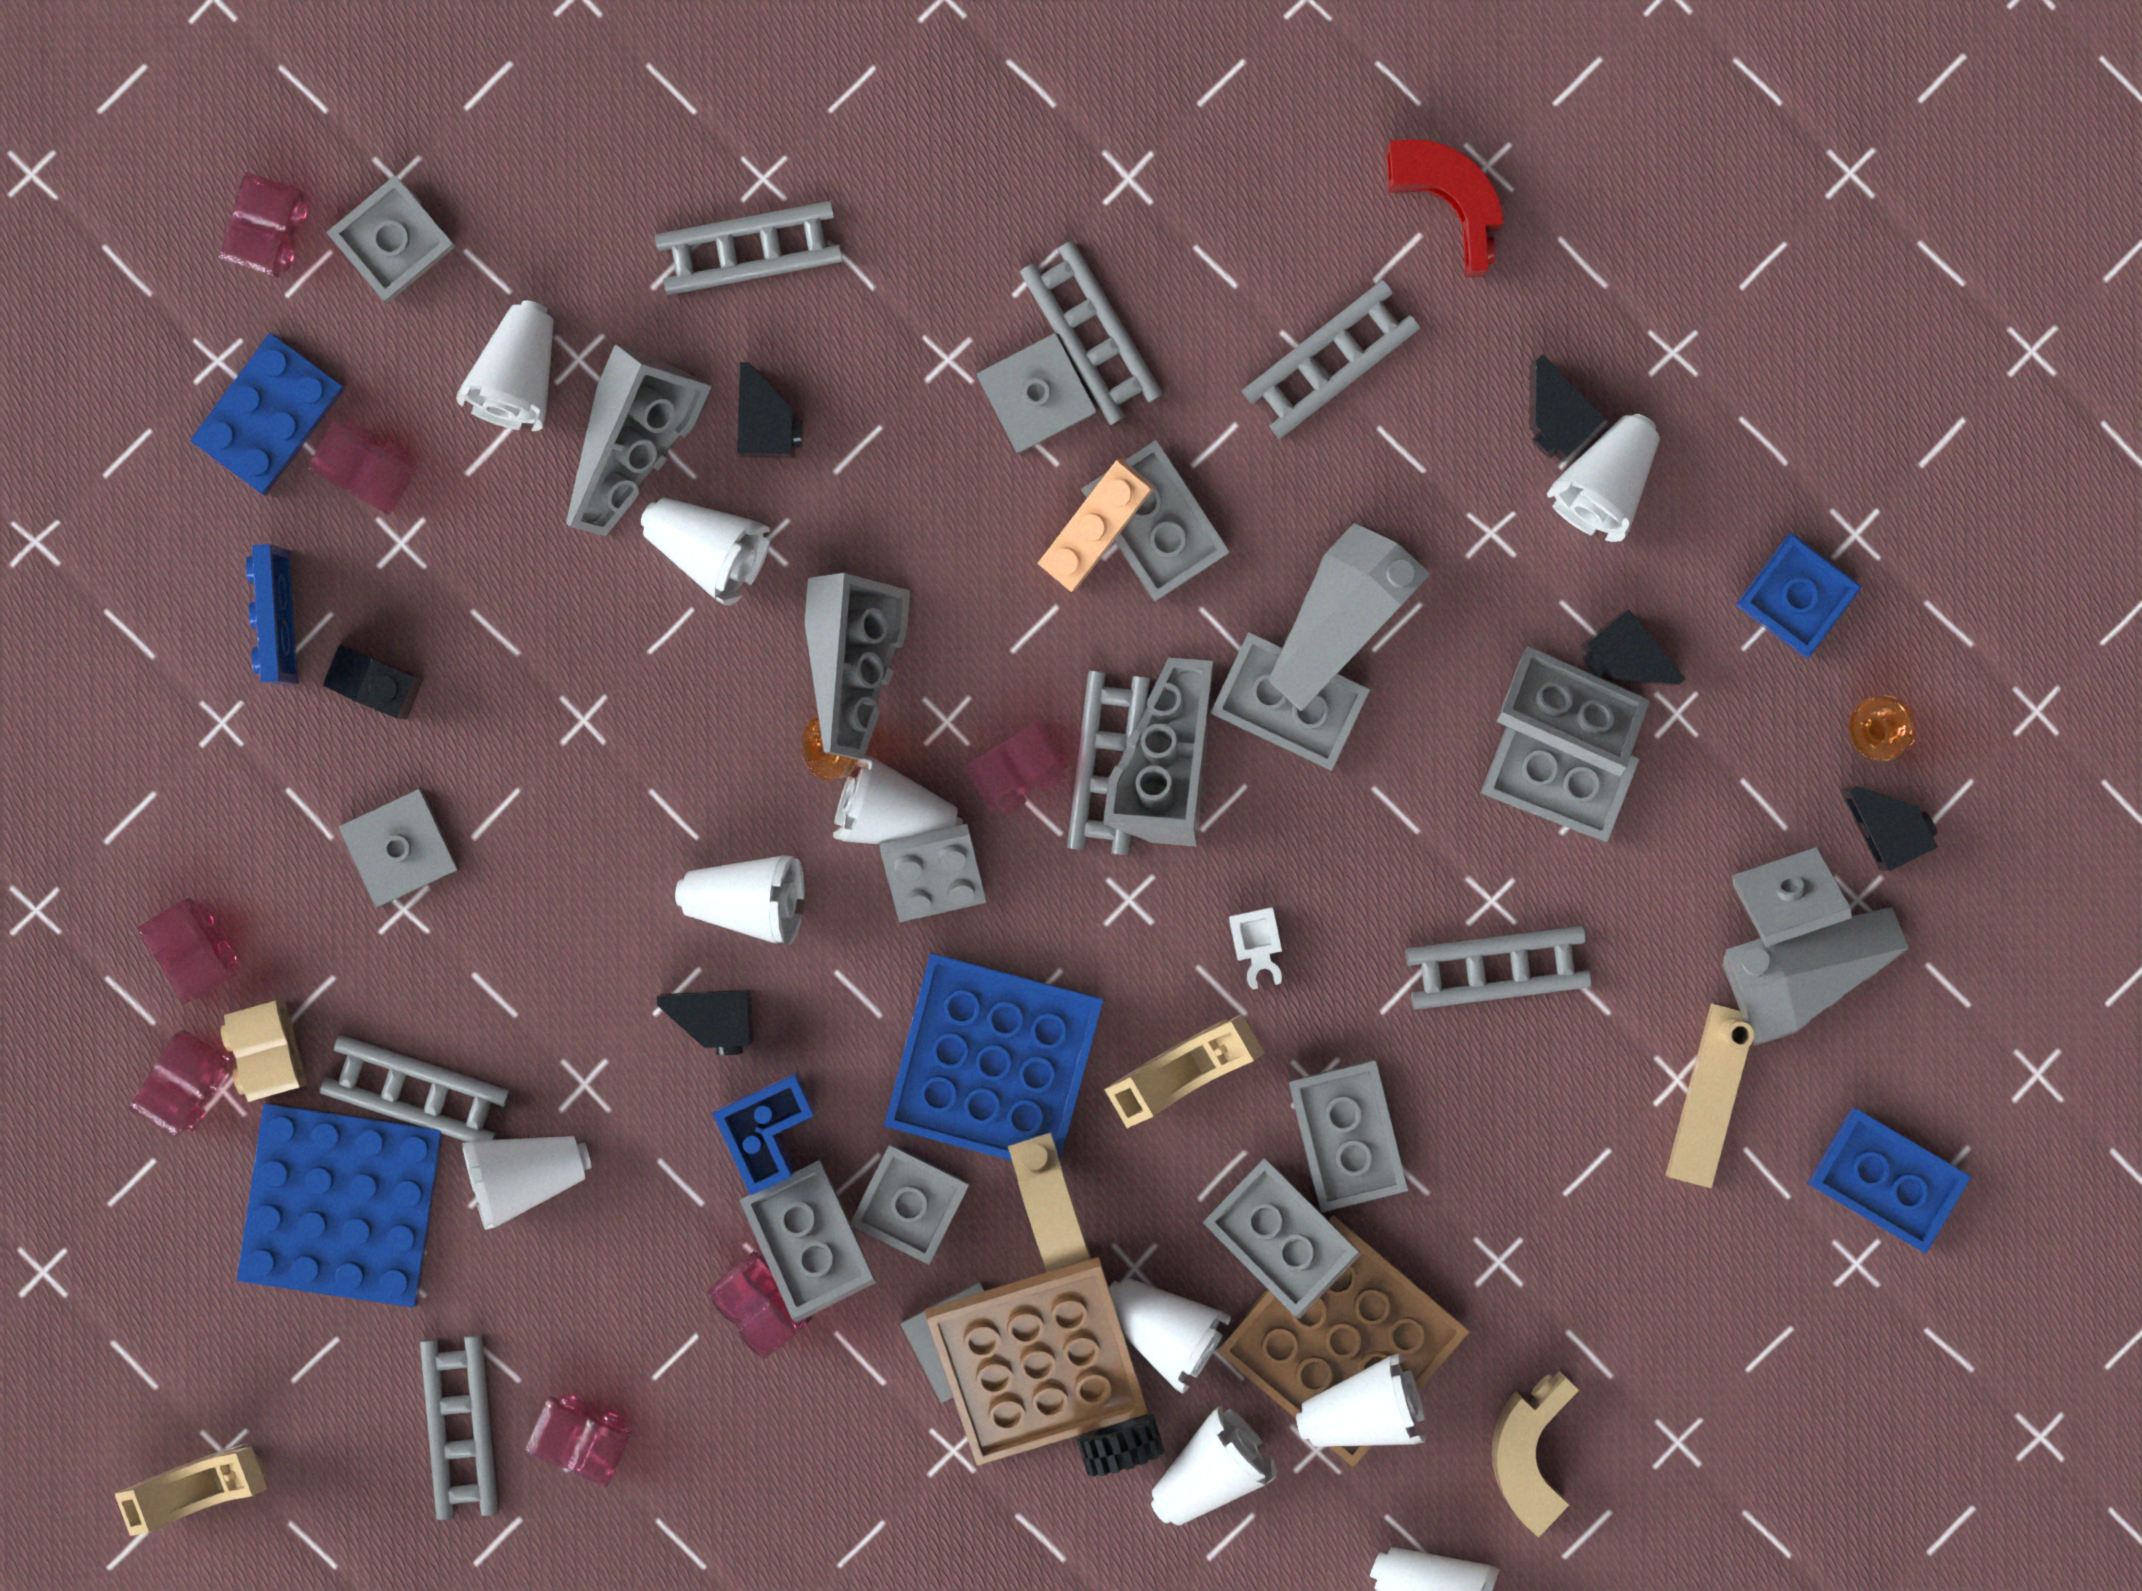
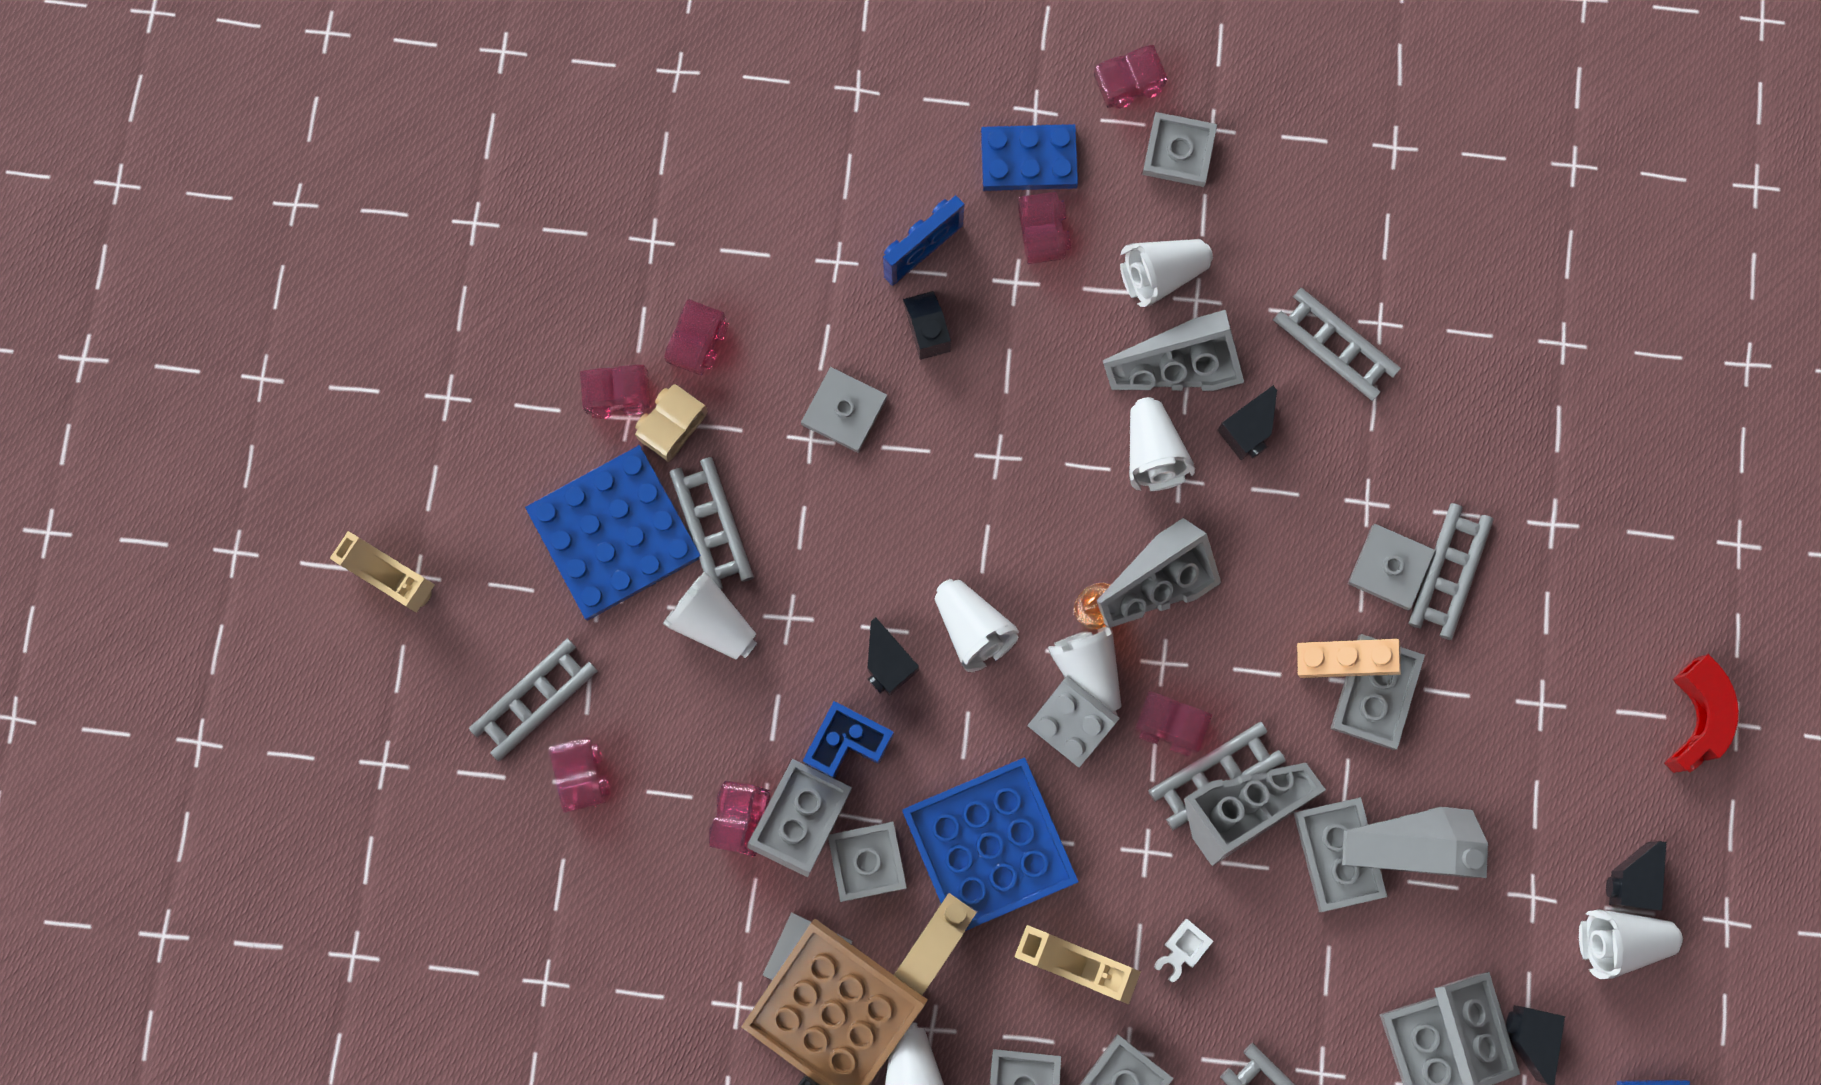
camera: 60 degrees right, 10 degrees down
light grey bar [1241,280,1420,439] -> none

